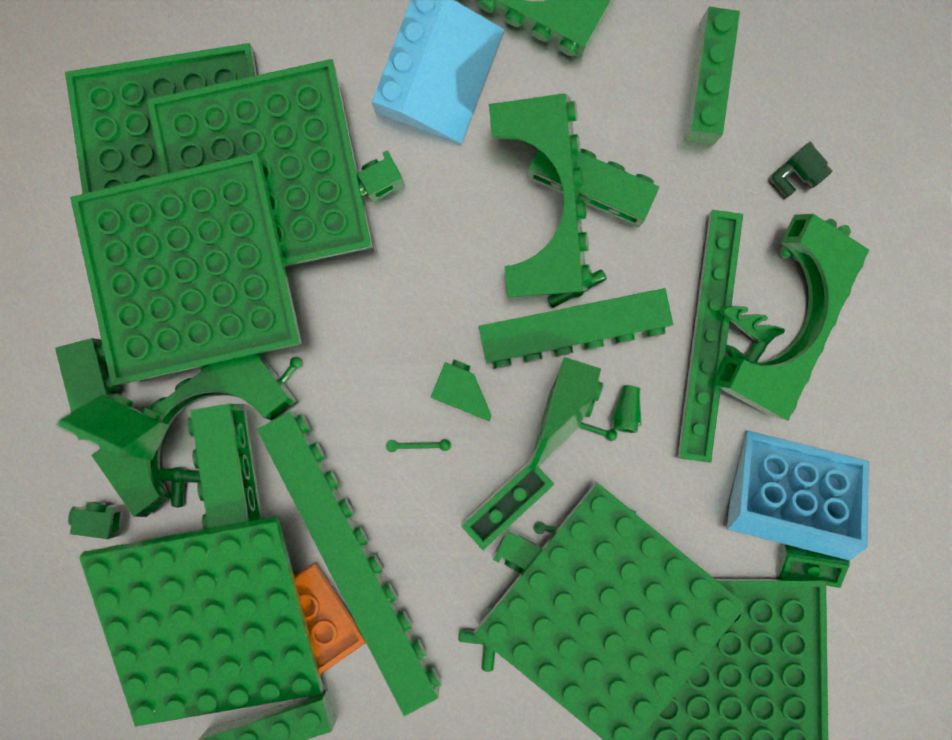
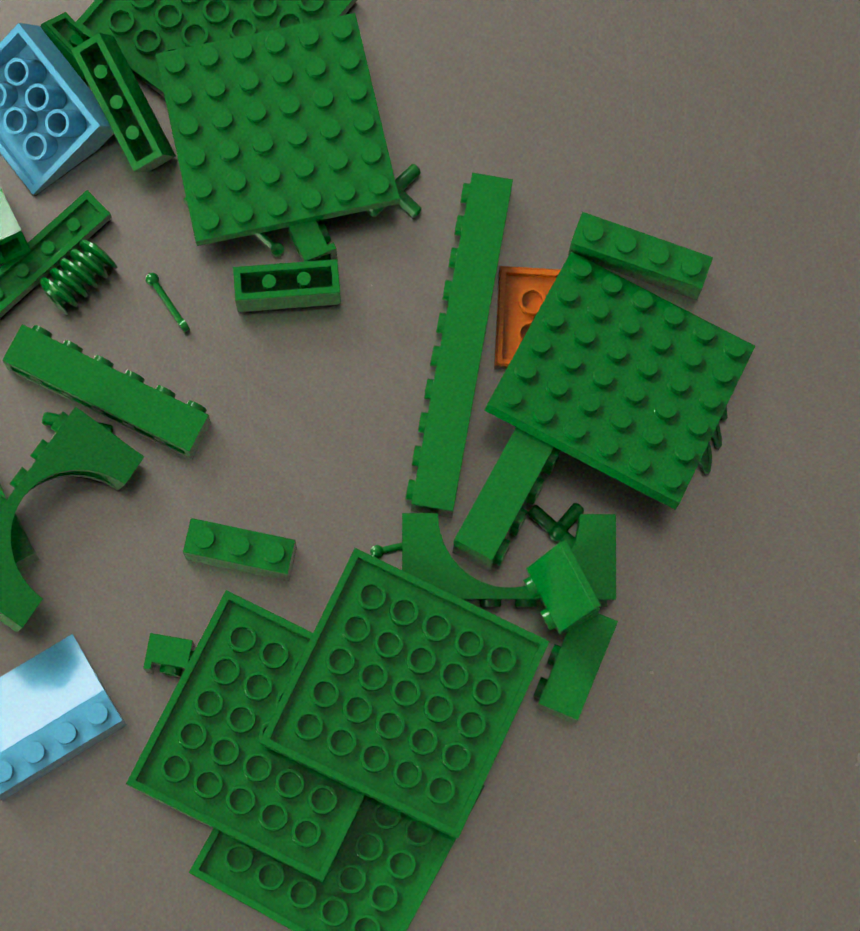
camera: 145 degrees left, 10 degrees down
green brick [68,502,124,539] -> none
green hinge [386,439,451,452] -> none
green slope [430,359,492,421] -> none
green slope [528,357,603,471] -> none
green cone [611,385,642,433] -> none
none -> green piece [40,239,118,315]
none -> green brick [71,33,176,173]
none -> green brick [183,518,297,581]

